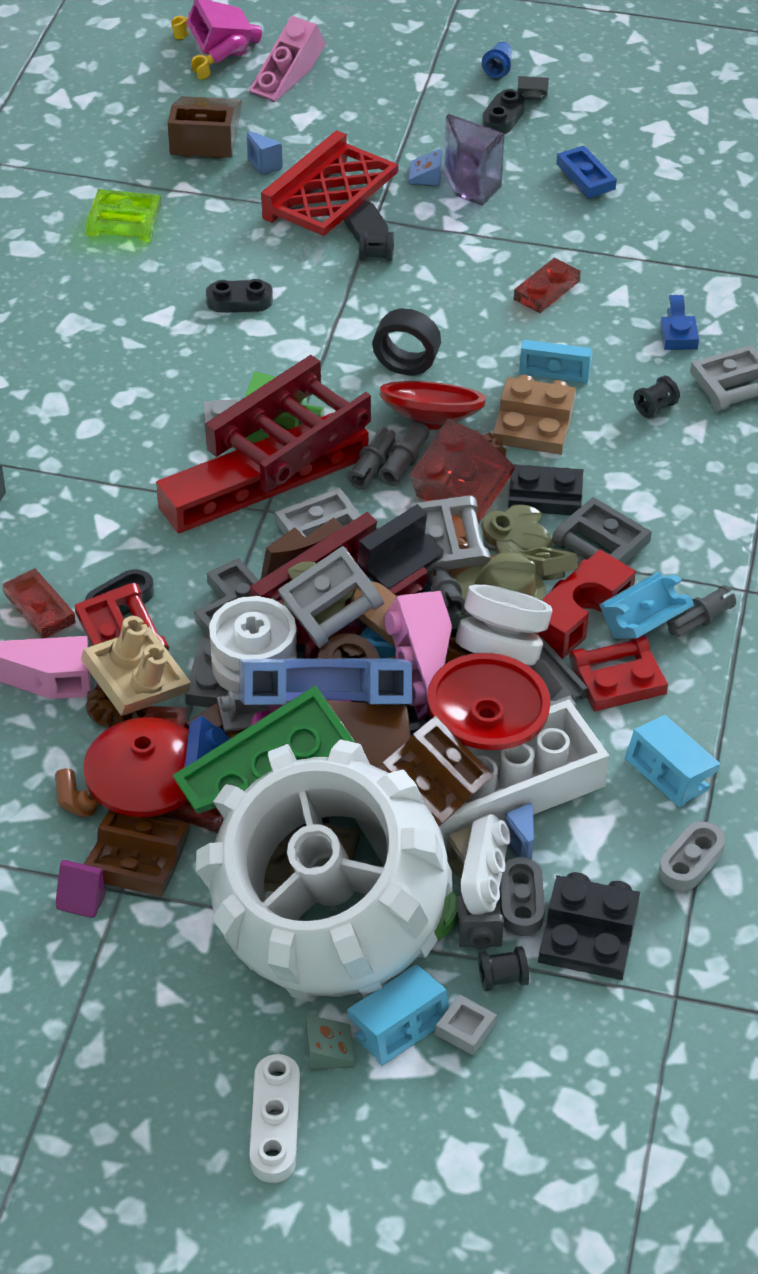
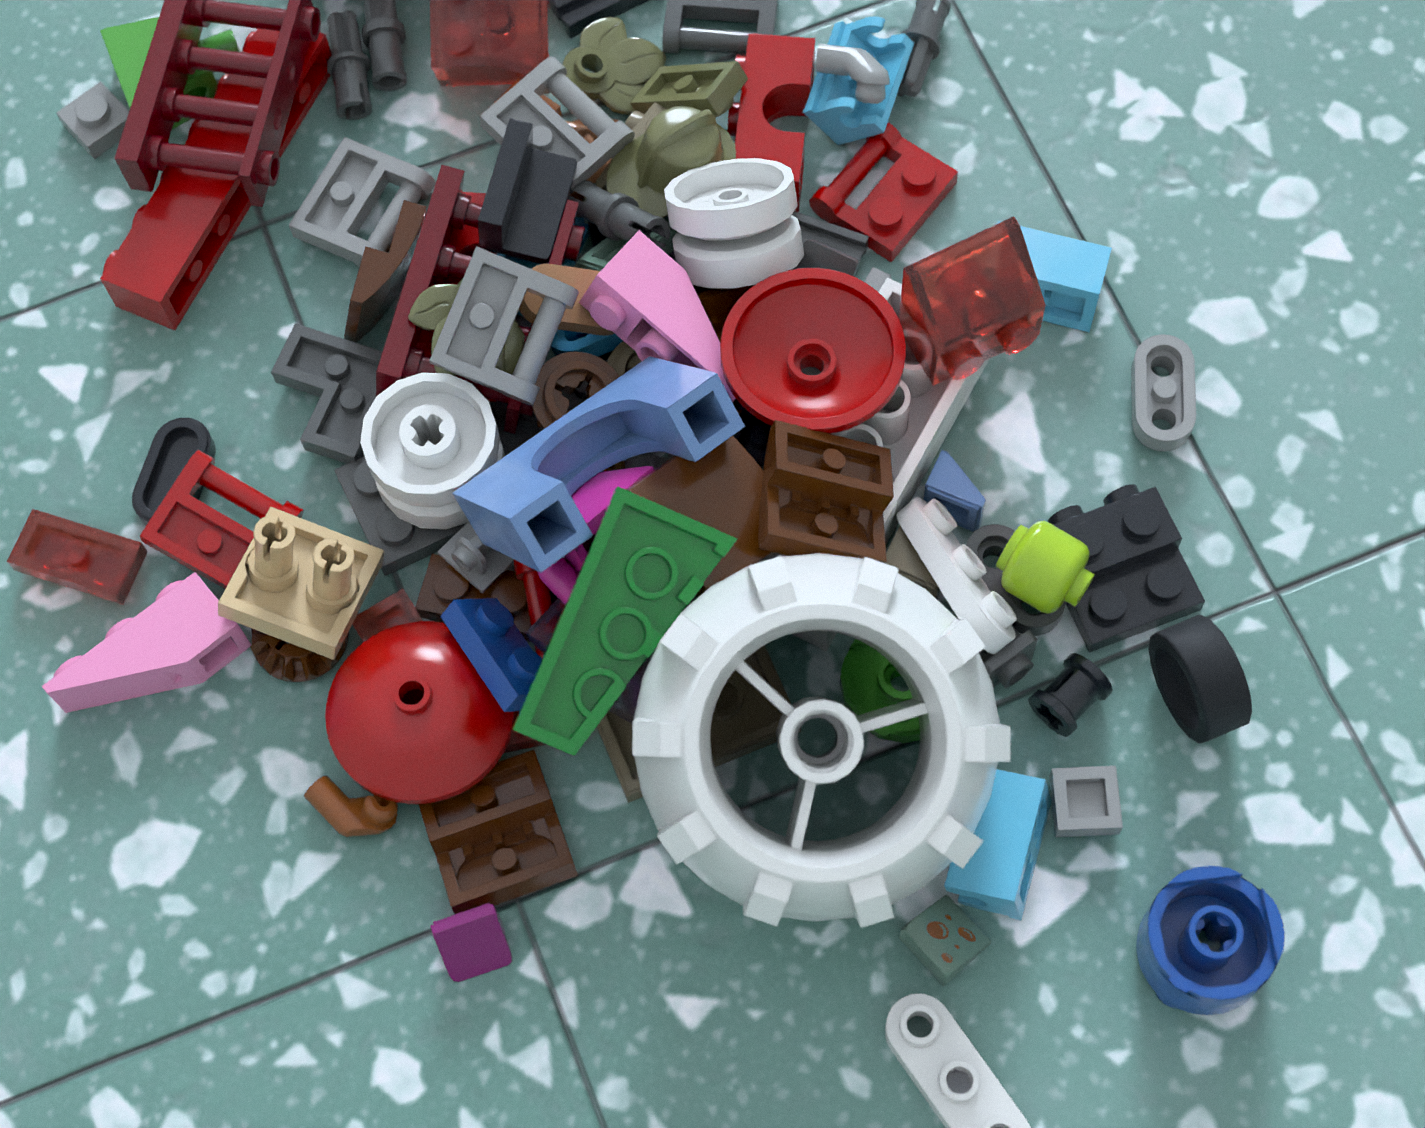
camera: 30 degrees left, 20 degrees up
none -> light grey arm [815,44,890,104]
none -> clear red slope [899,216,1046,386]
none -> lime head [996,521,1095,614]
none -> blue brick [1136,866,1285,1015]
none -> black tyre [1148,614,1252,744]

